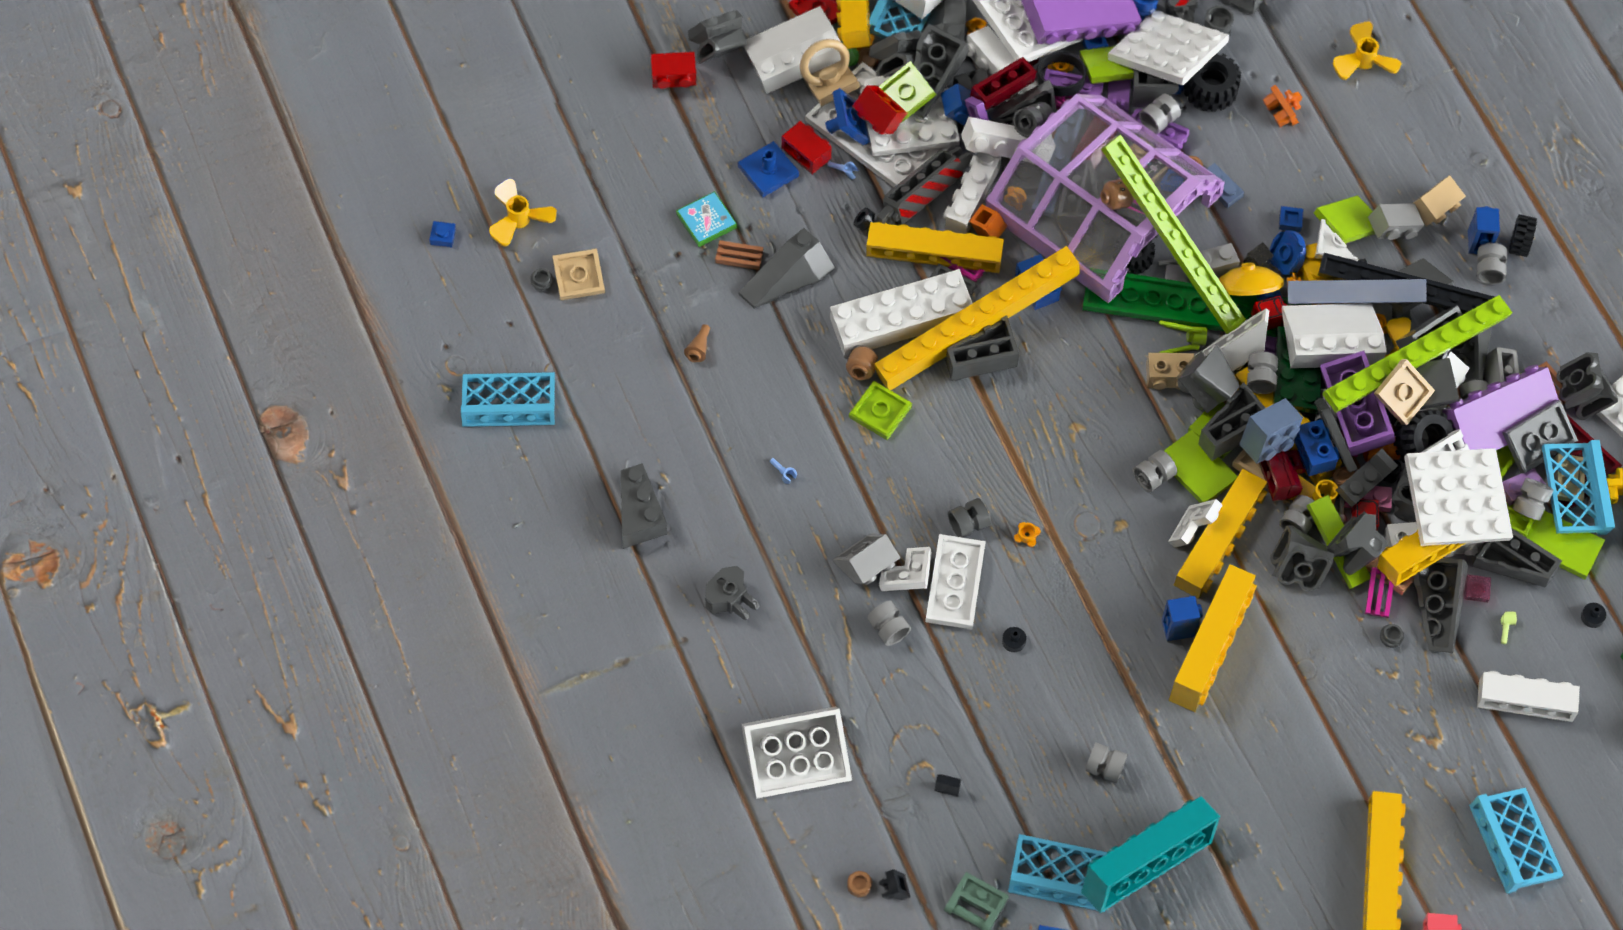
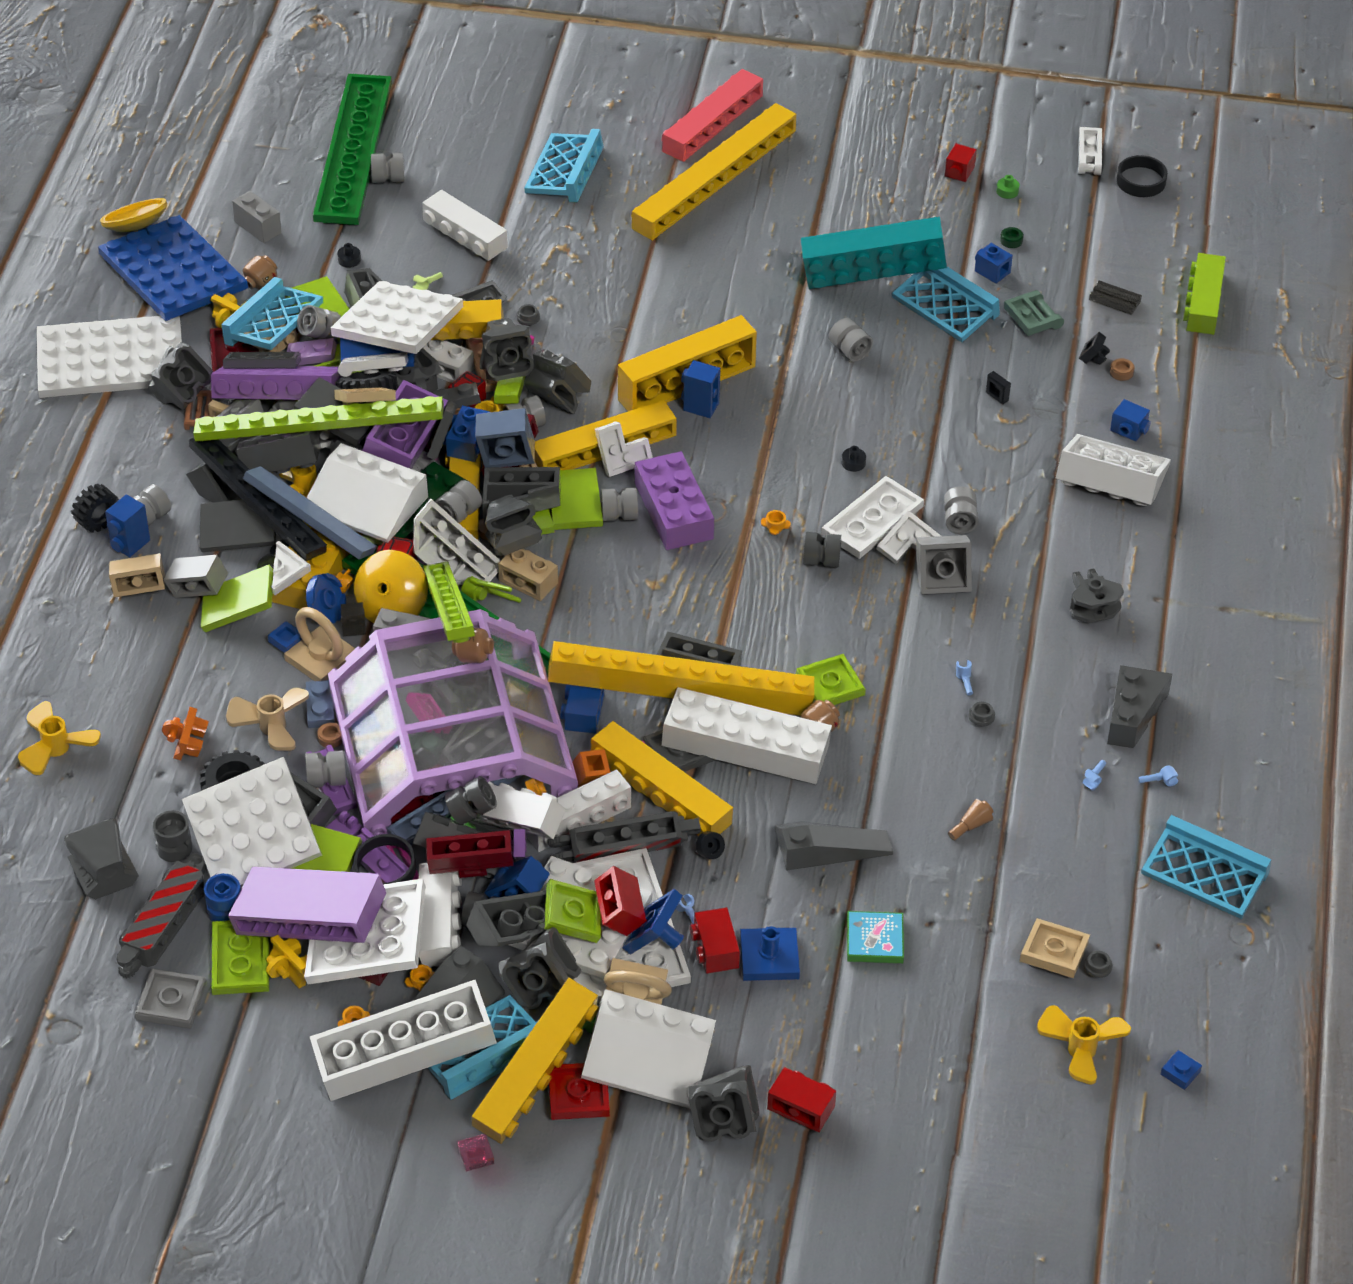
camera: 145 degrees left, 15 degrees down
nougat tile [715,240,763,270] -> none
none -> tan piece [226,688,309,751]
none -> tan tile [284,607,355,681]
none -> medium lavender brick [635,451,714,550]
none -> dark grey plate [969,702,995,726]
none -> light blue hand [1082,760,1106,790]
none -> blue brick [1110,399,1151,441]
none -> light blue hand [1139,765,1178,787]

